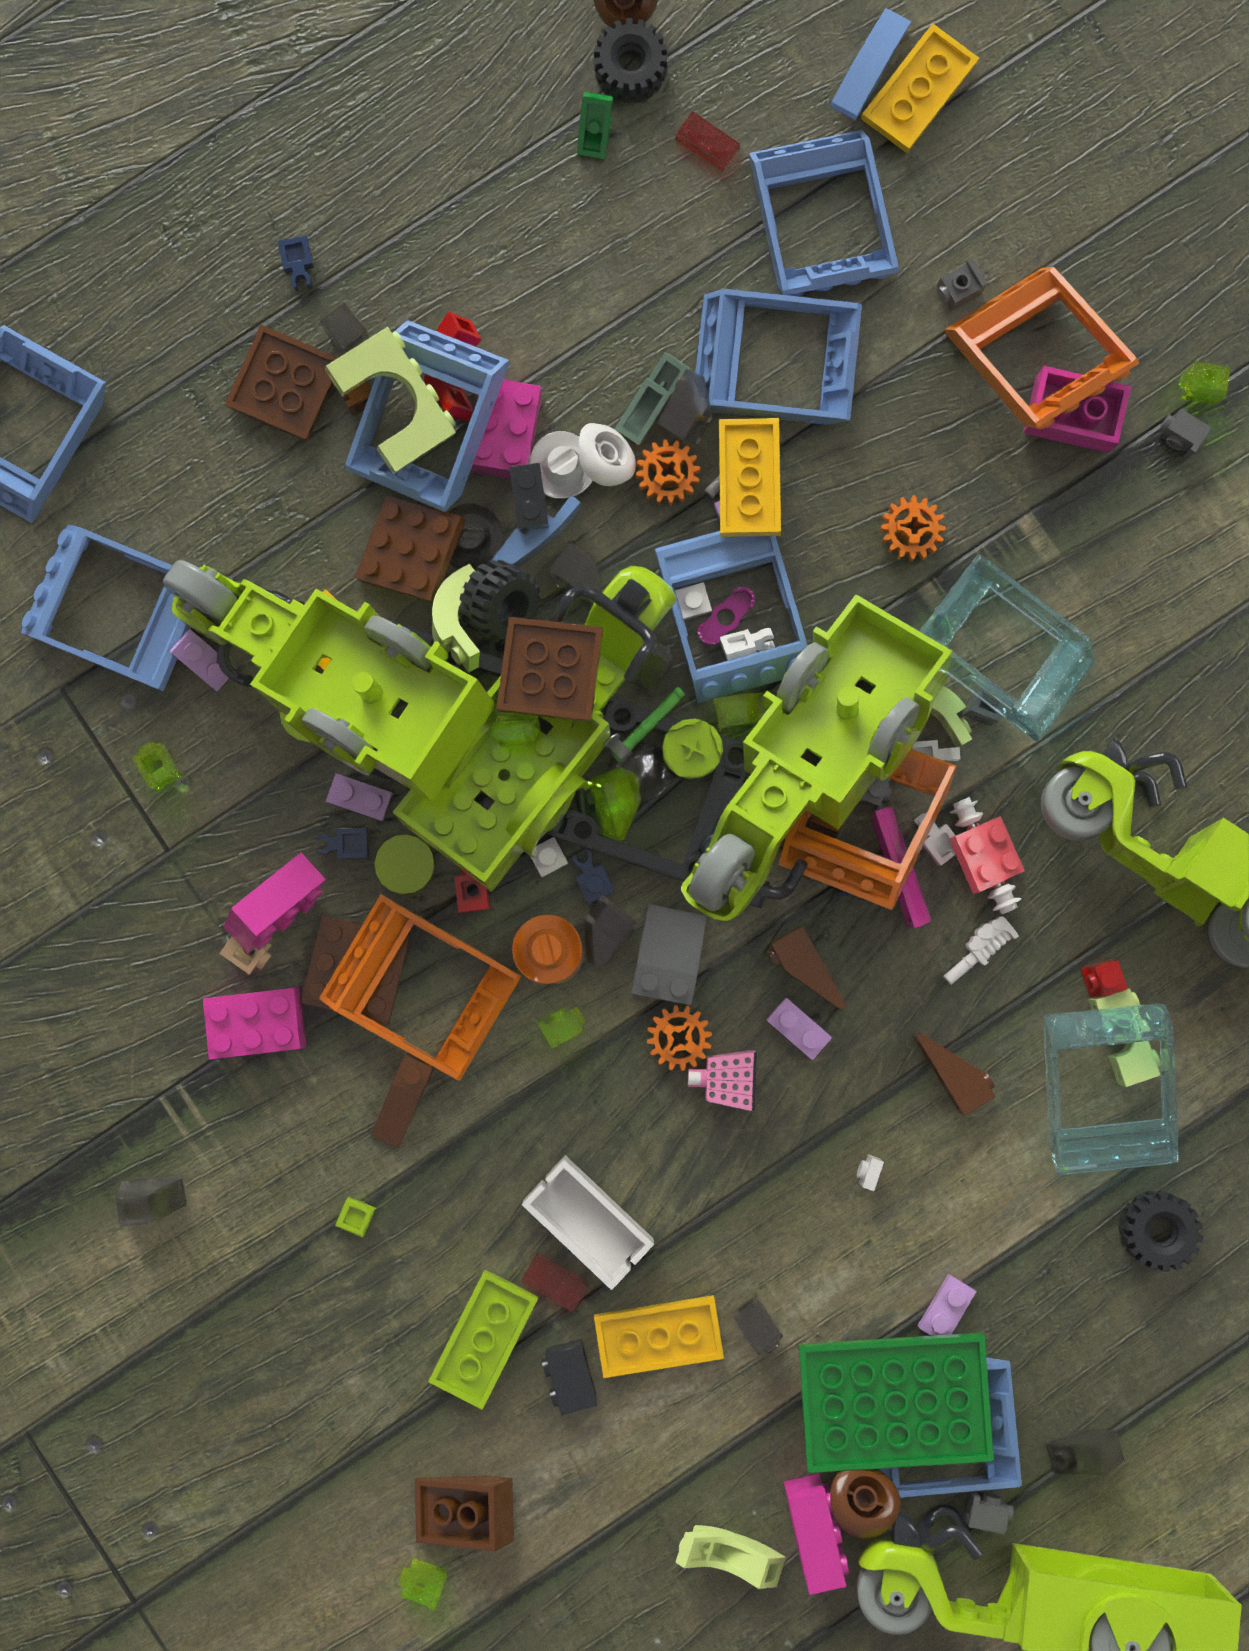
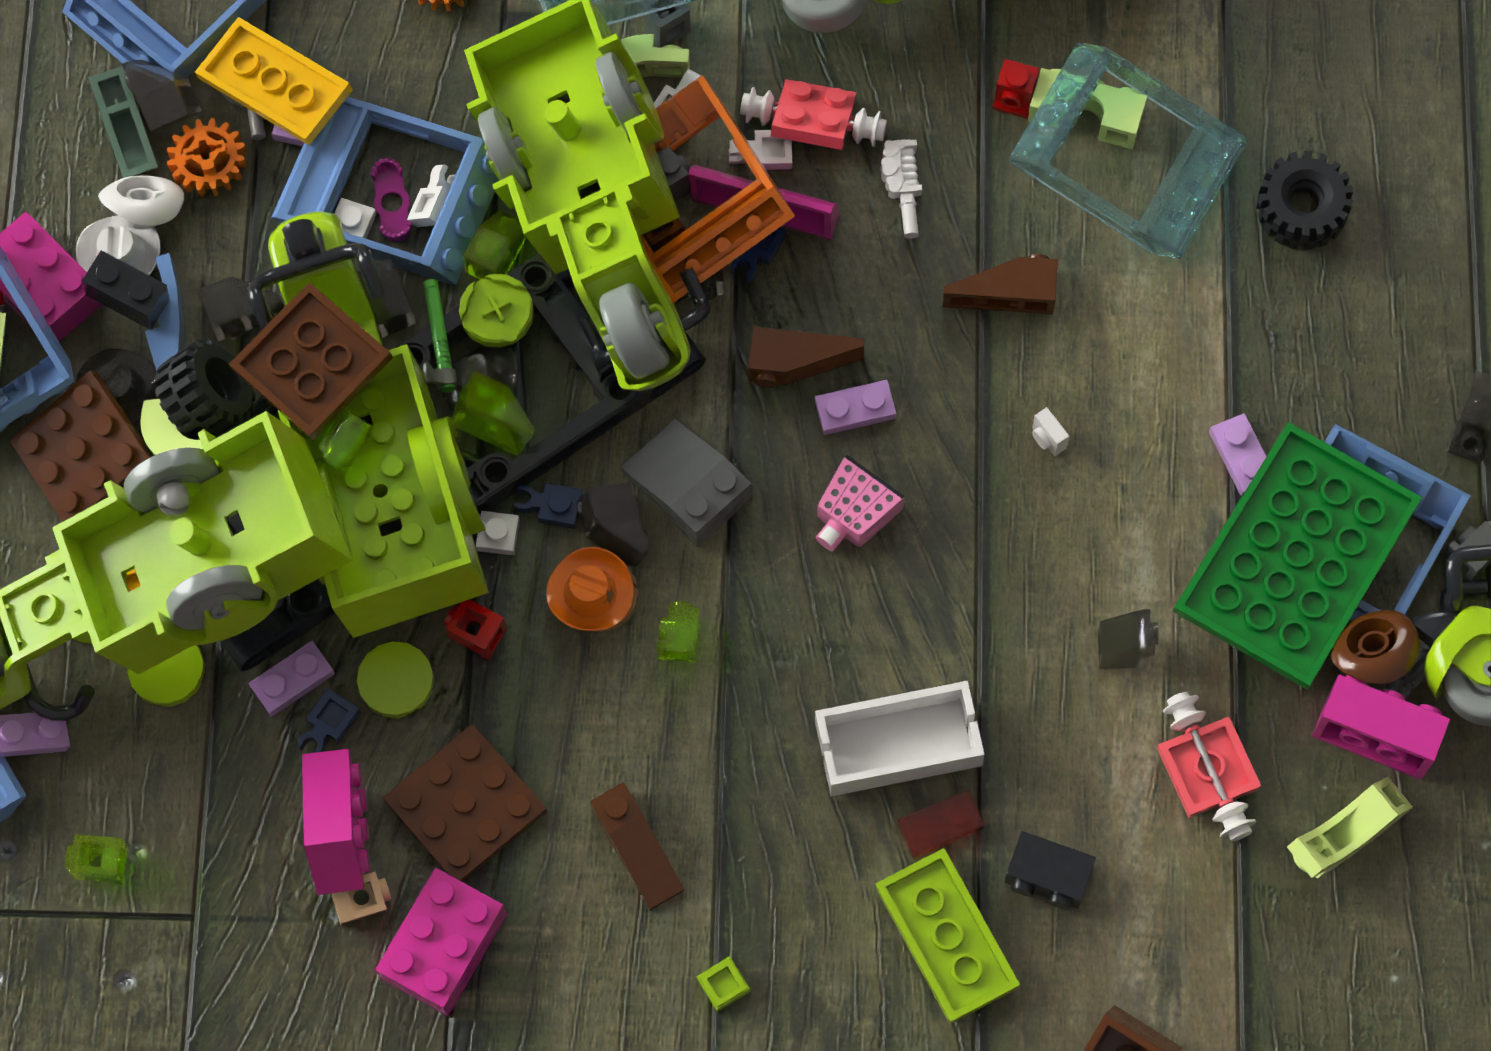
camera: 50 degrees left, 15 degrees down
orange window [319,894,521,1081] -> none
yellow plate [594,1295,724,1378] -> none
orange gear [646,1004,712,1071] -> none
none -> light grey hinge [156,482,190,517]
none -> coral plate [1157,691,1261,842]

